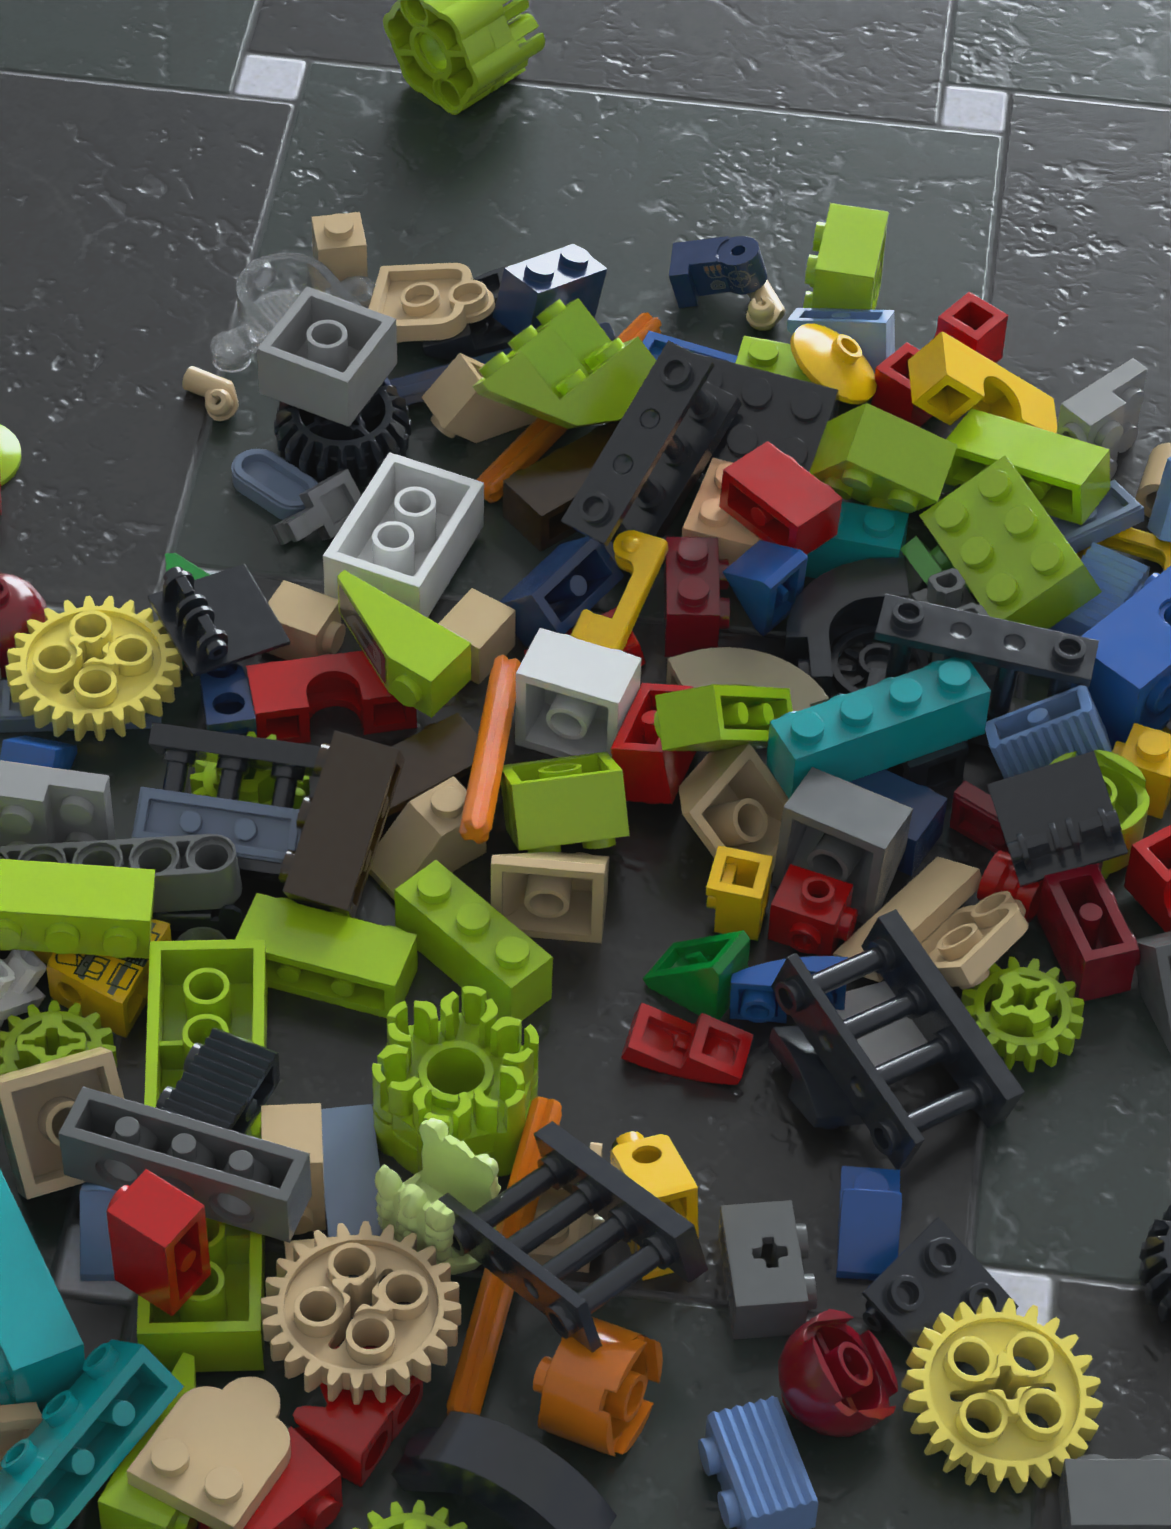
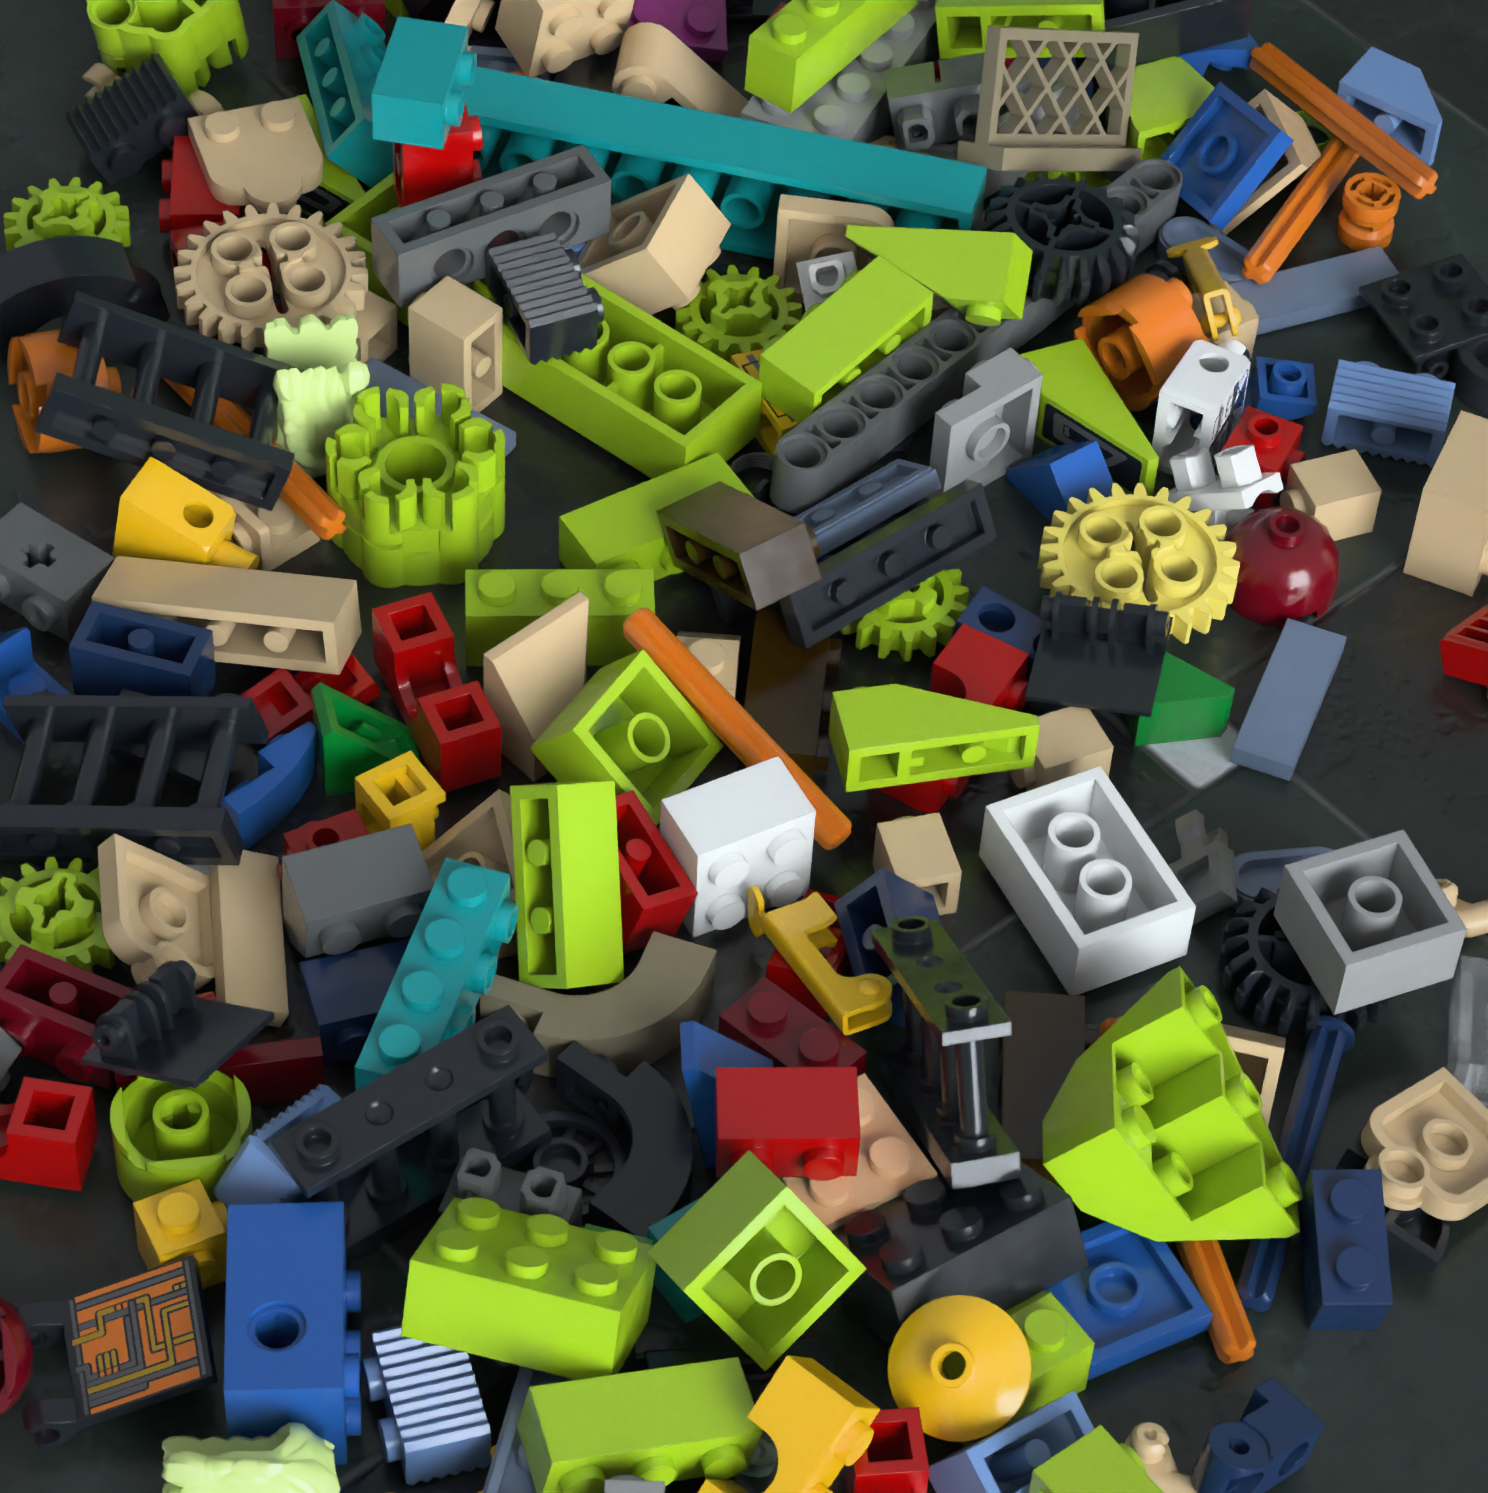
camera: 130 degrees right, 0 degrees up
none -> dark blue brick [69,601,216,697]
none -> tan brick [92,556,362,675]
none -> teal brick [371,16,477,150]
none -> red arch [372,592,501,793]
none -> sand blue tile [1229,618,1347,781]

